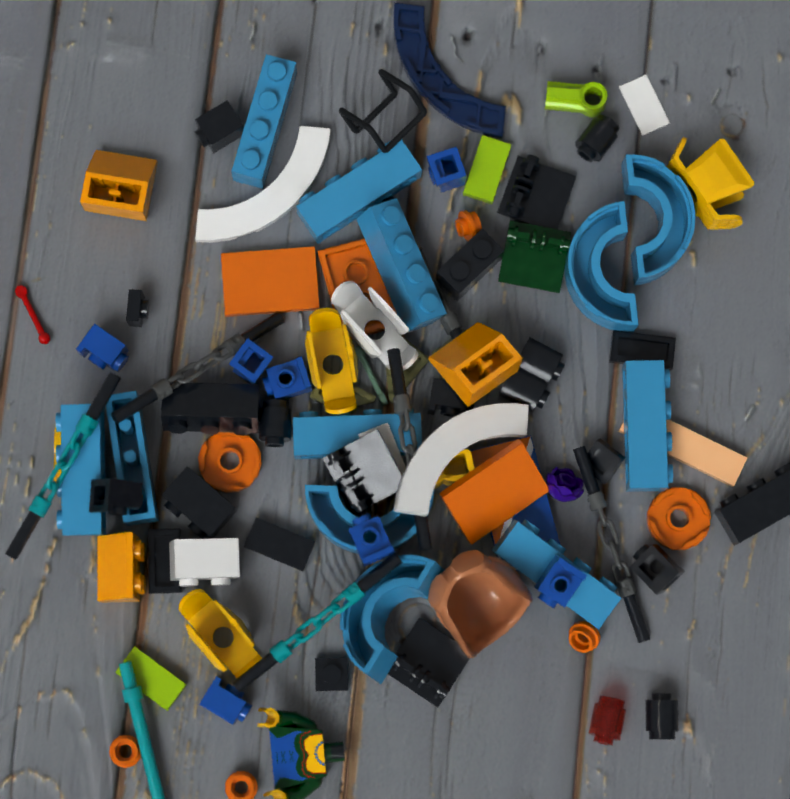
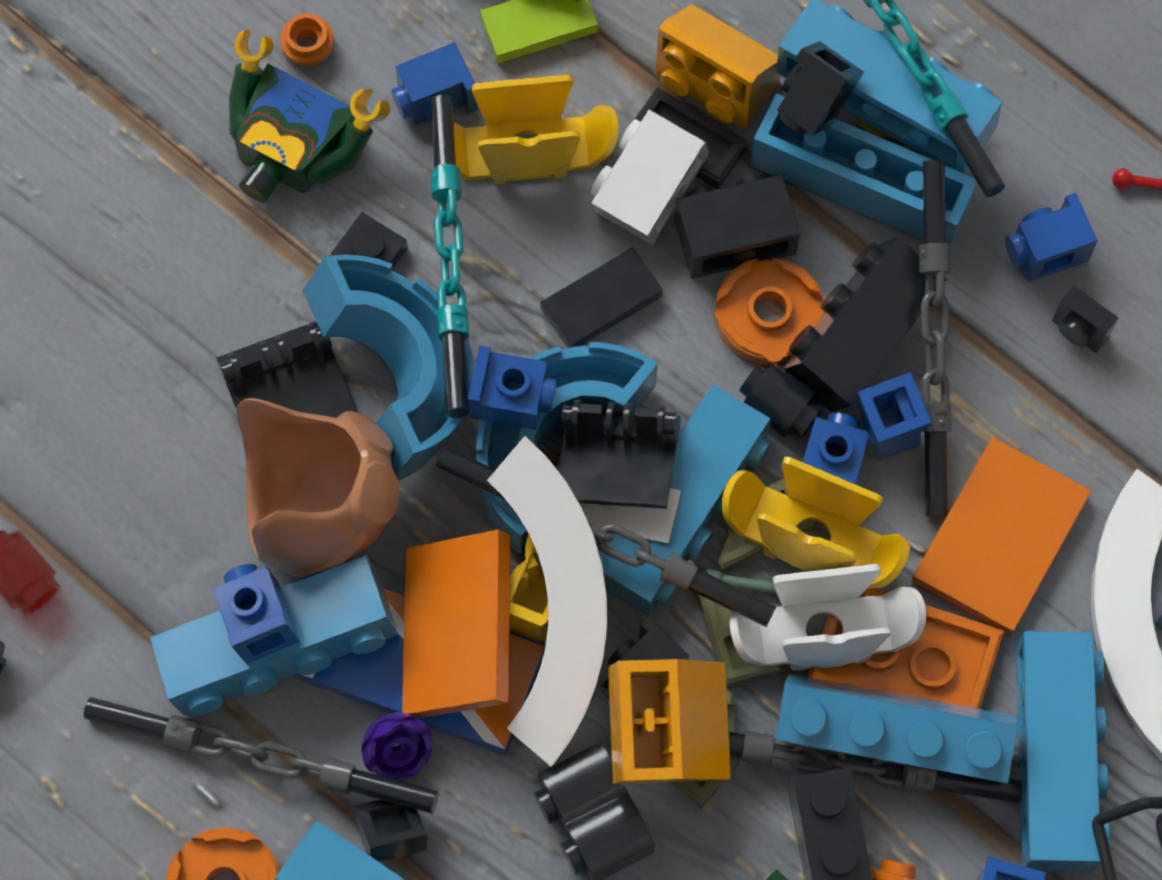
camera: 130 degrees right, 10 degrees down
orange plate [569,621,600,653] -> none
black brick [630,544,685,595] -> none

